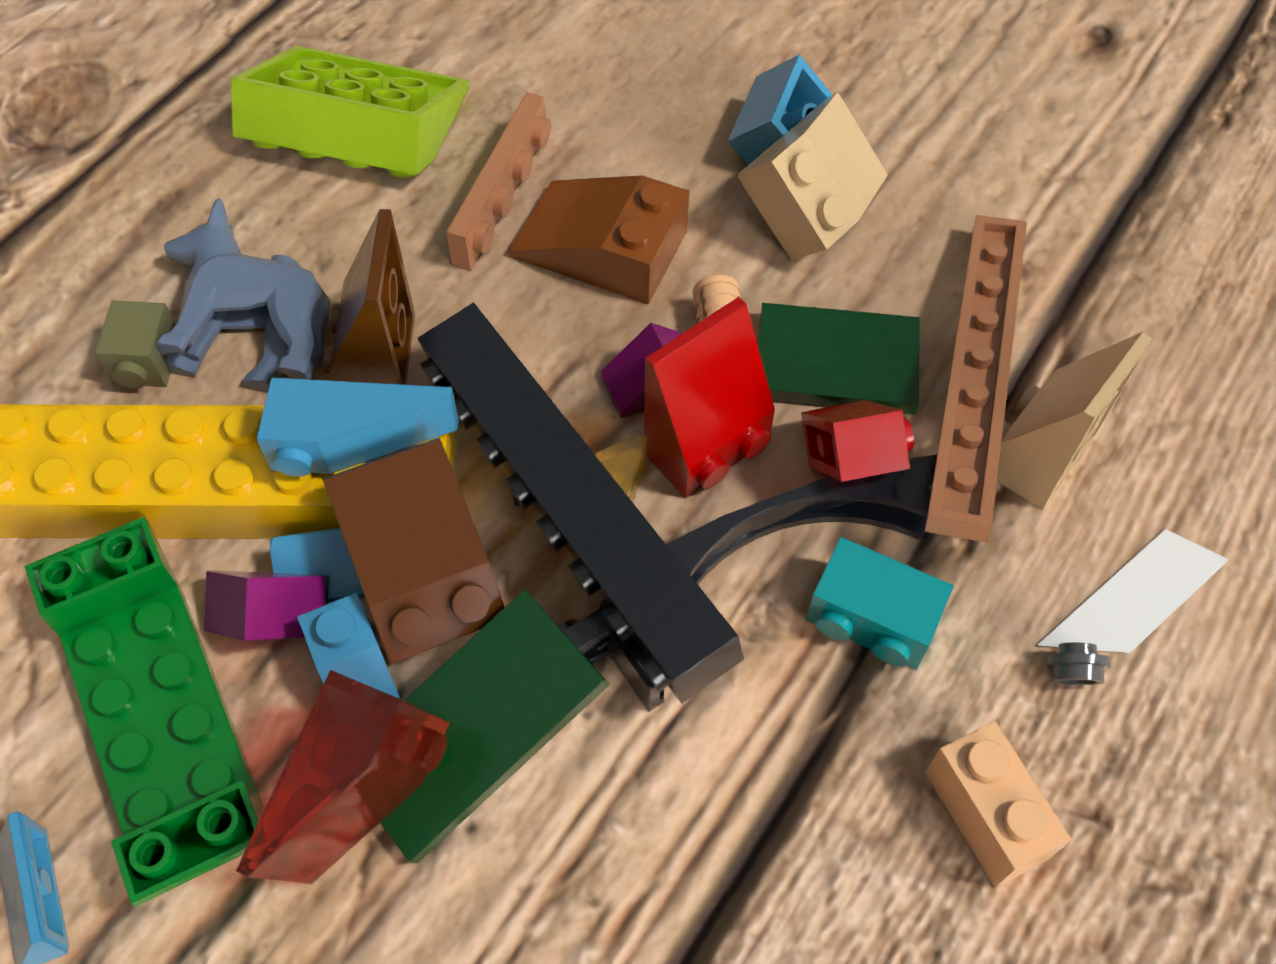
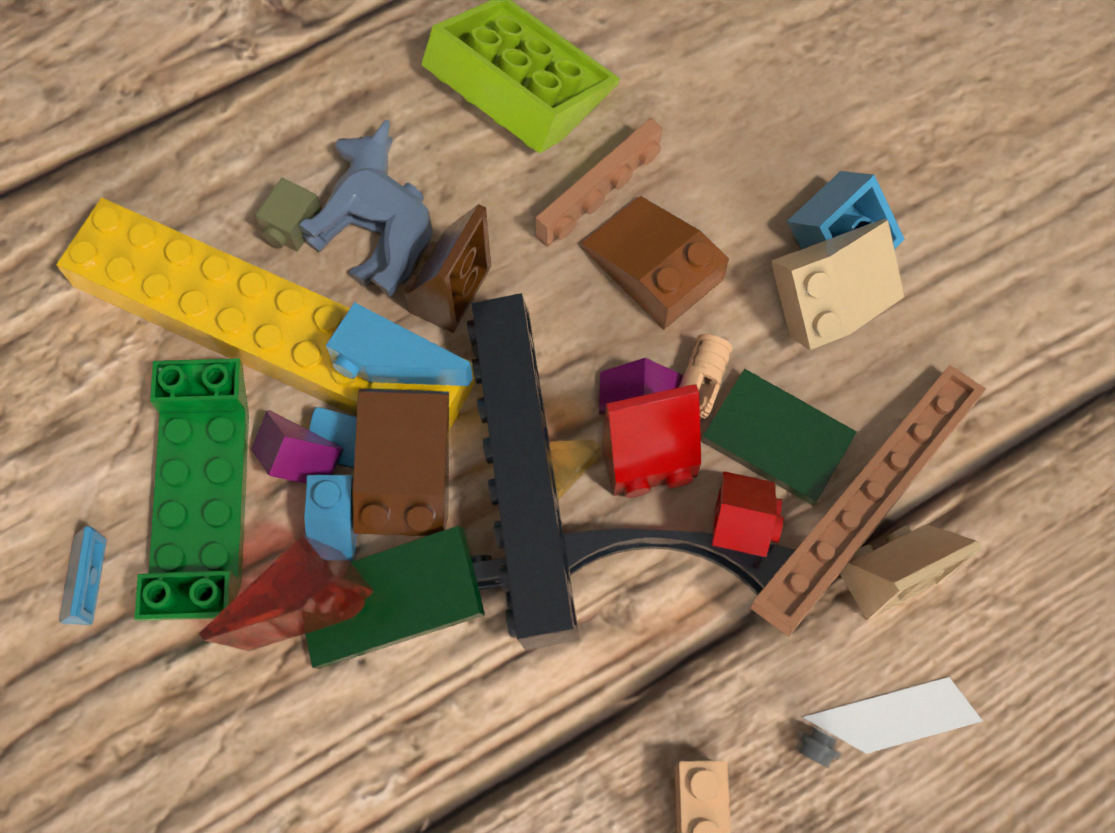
camera: 25 degrees right, 10 degrees up
teal brick [806,537,954,670] -> none

